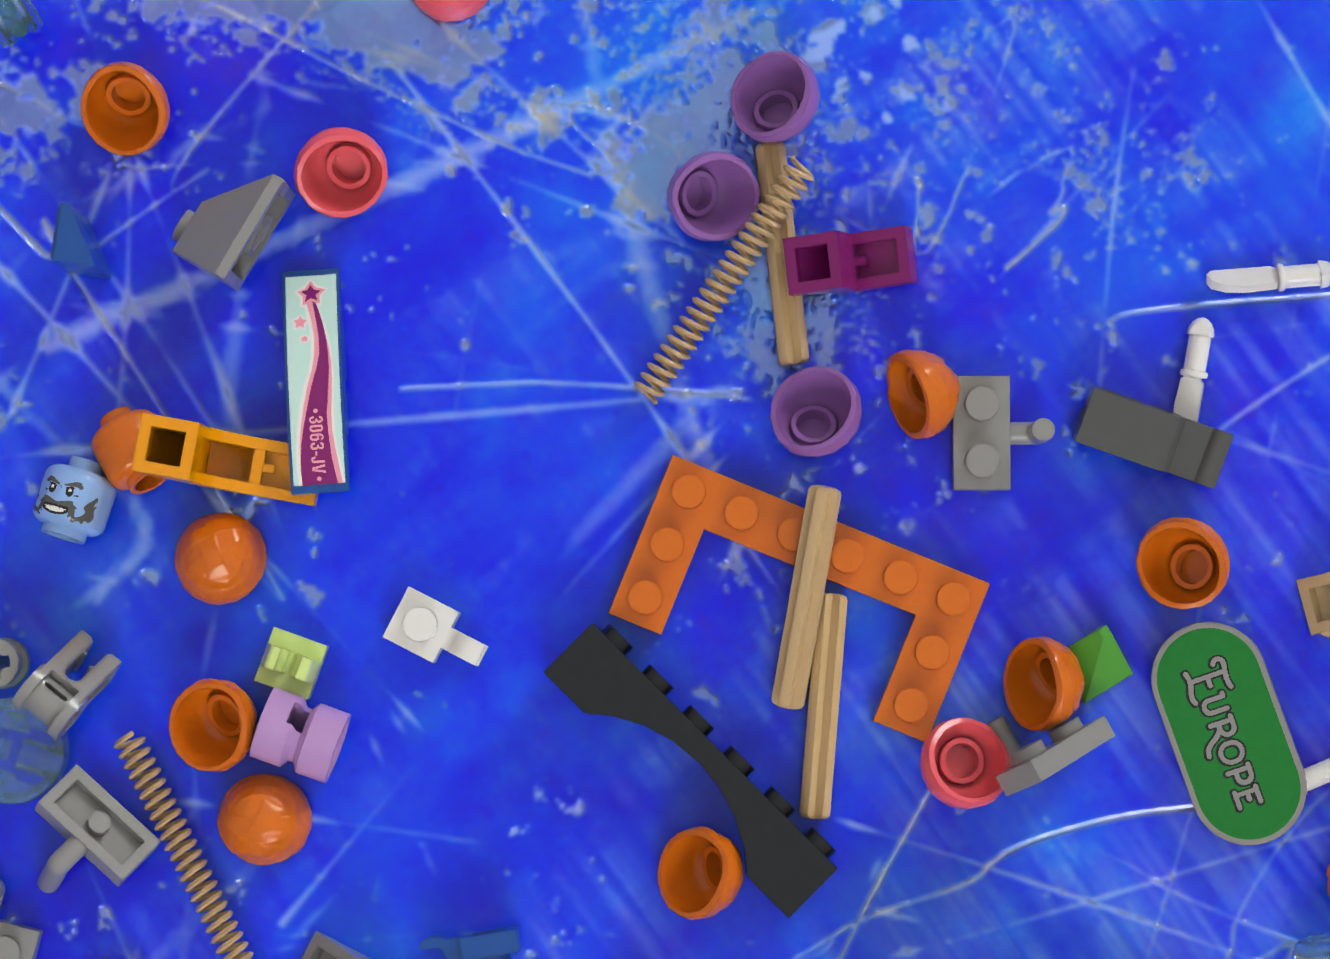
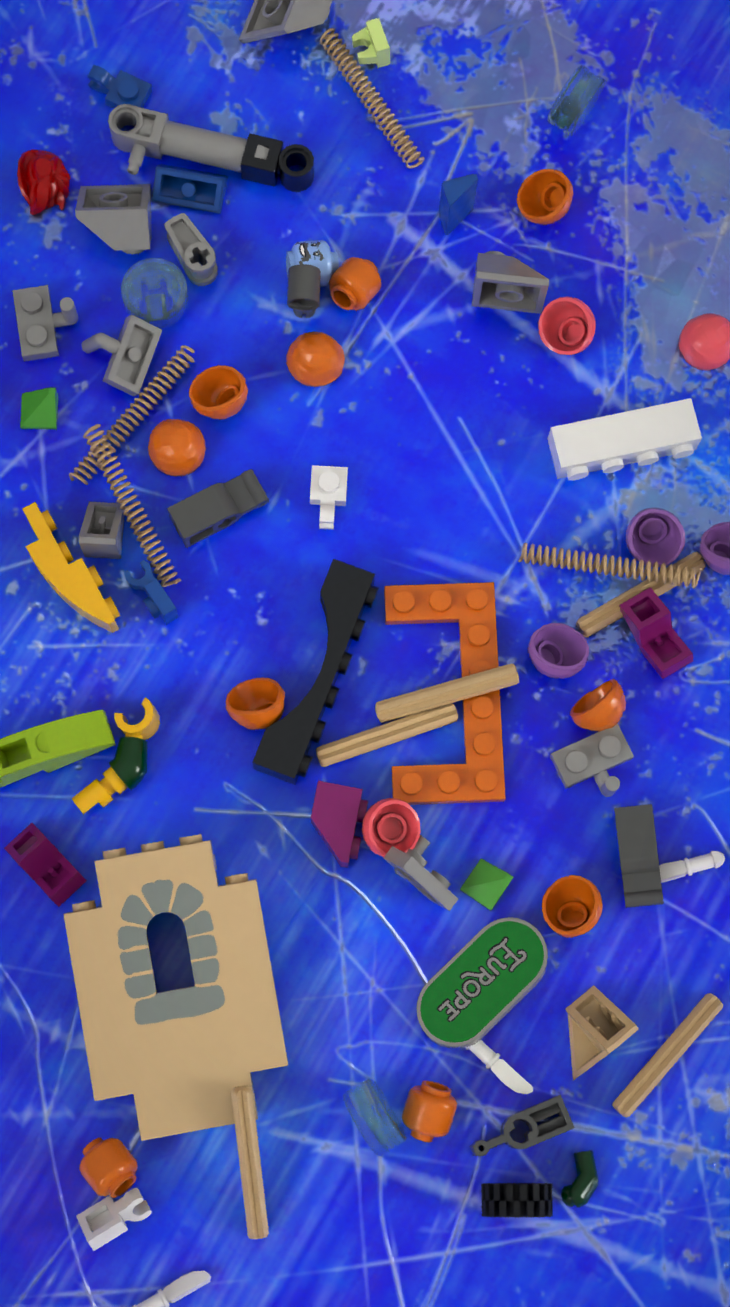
camera: 60 degrees right, 10 degrees down
light grey piece [11,630,122,740] -> none
light orange arch [131,412,318,507] -> none
lavender wheel [249,687,351,783] -> none
yellowish green tile [254,627,329,700] -> none
slope [282,268,351,496] -> none
orange piece [1003,636,1085,731] -> none
none -> tan piece [83,424,181,587]
none -> dark grey piece [167,469,269,548]
none -> dark grey pin [287,264,321,318]
none -> magenta slope [311,781,368,868]
none -> white brick [547,398,702,480]

